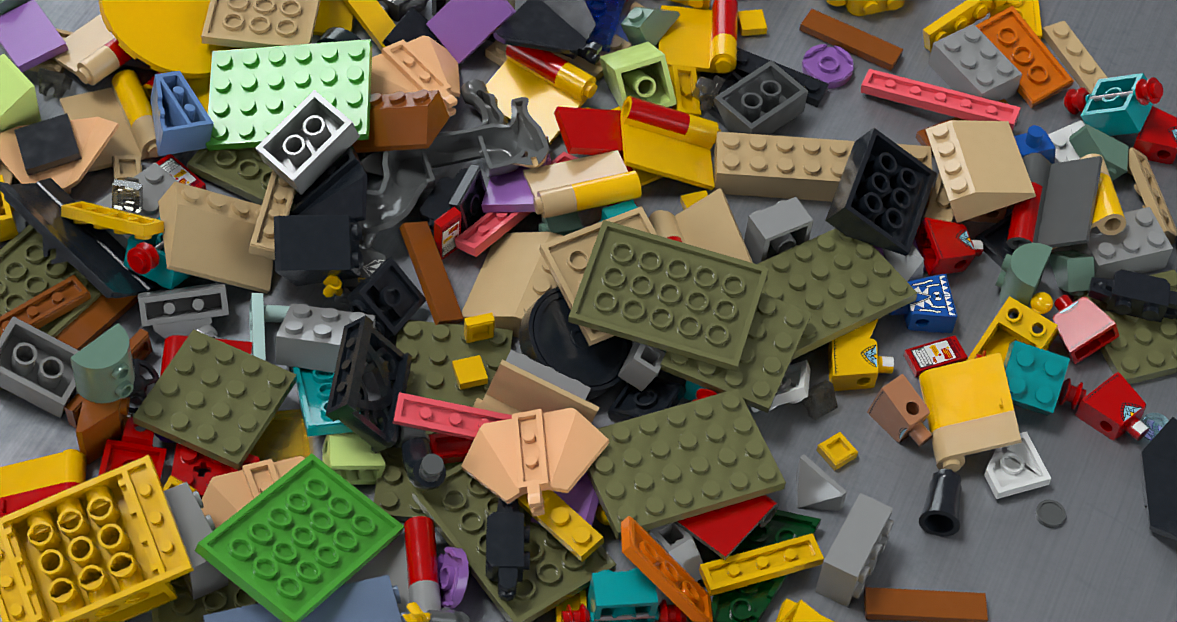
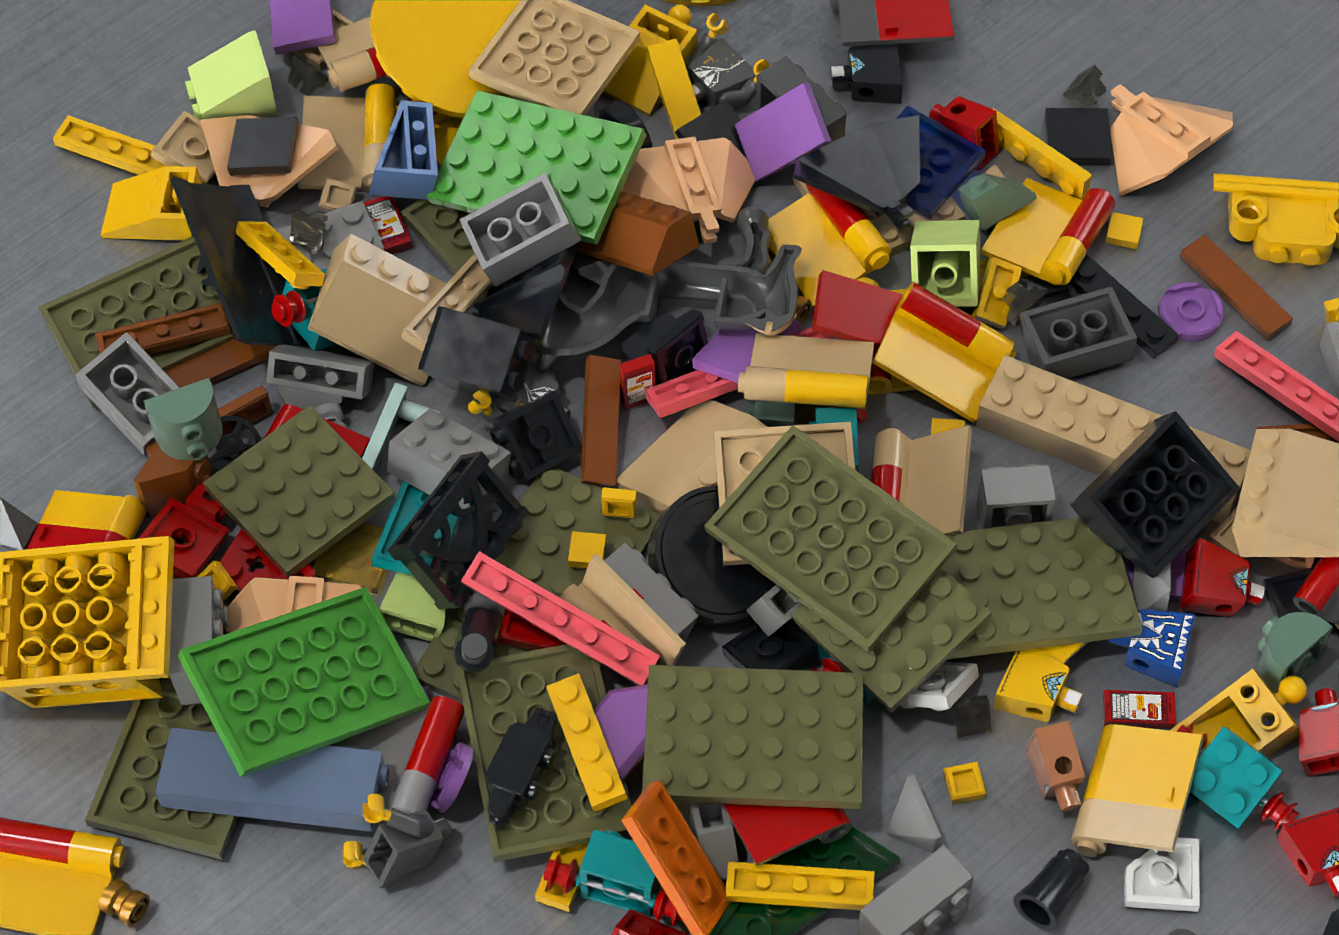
camera: 30 degrees right, 5 degrees up
light nougat panel [461,408,610,516] -> none

